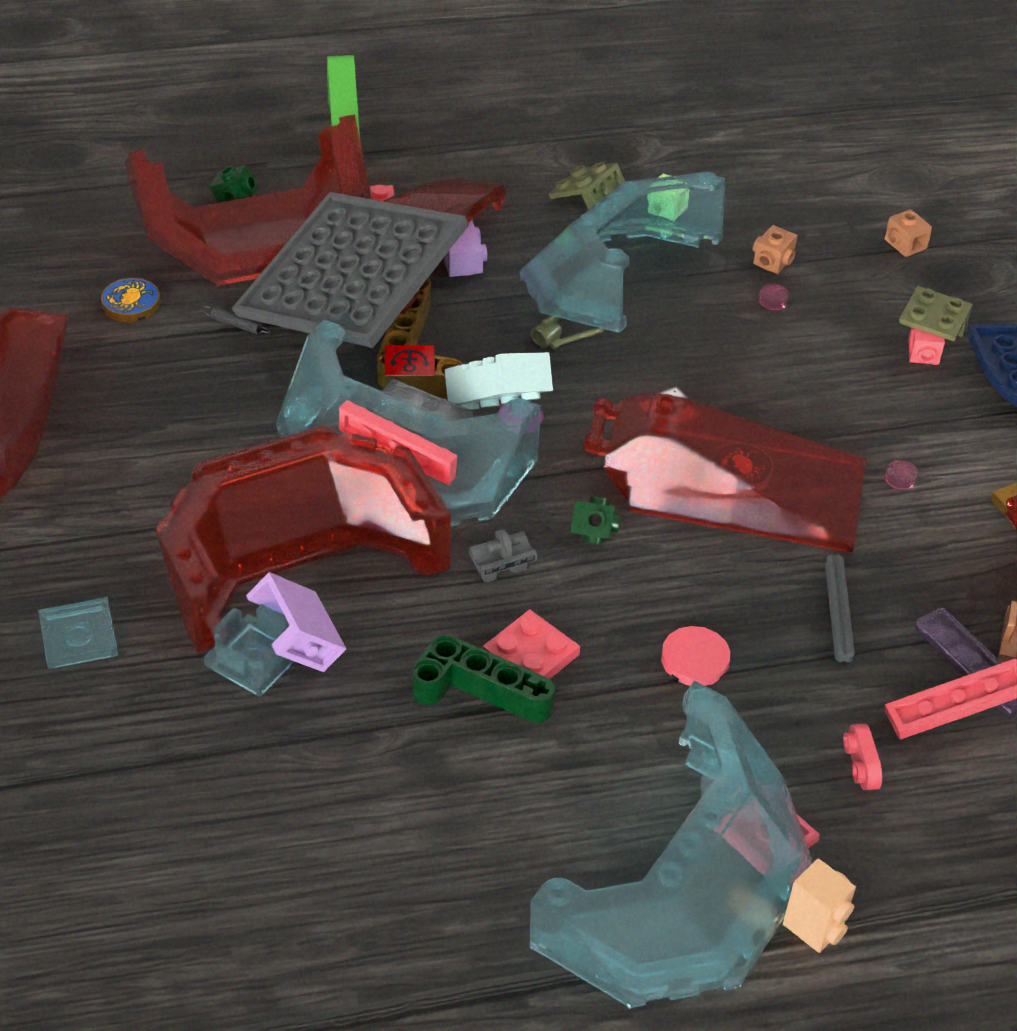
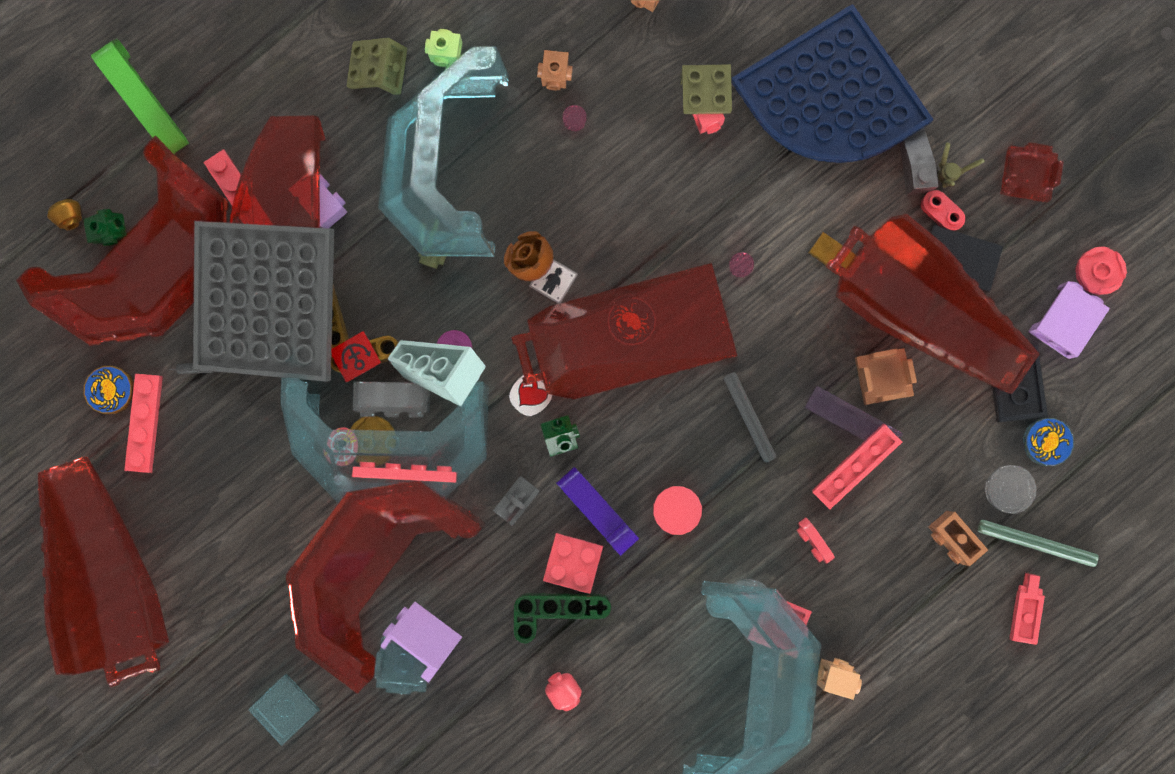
camera: 25 degrees left, 40 degrees up
none -> pearl gold cone [47,199,82,230]
none -> coral plate [124,374,163,473]
none -> dark orange cylinder [504,231,554,281]
none -> sticker [509,373,552,416]
none -> coral head [545,672,582,711]
none -> dark purple beam [557,467,639,556]

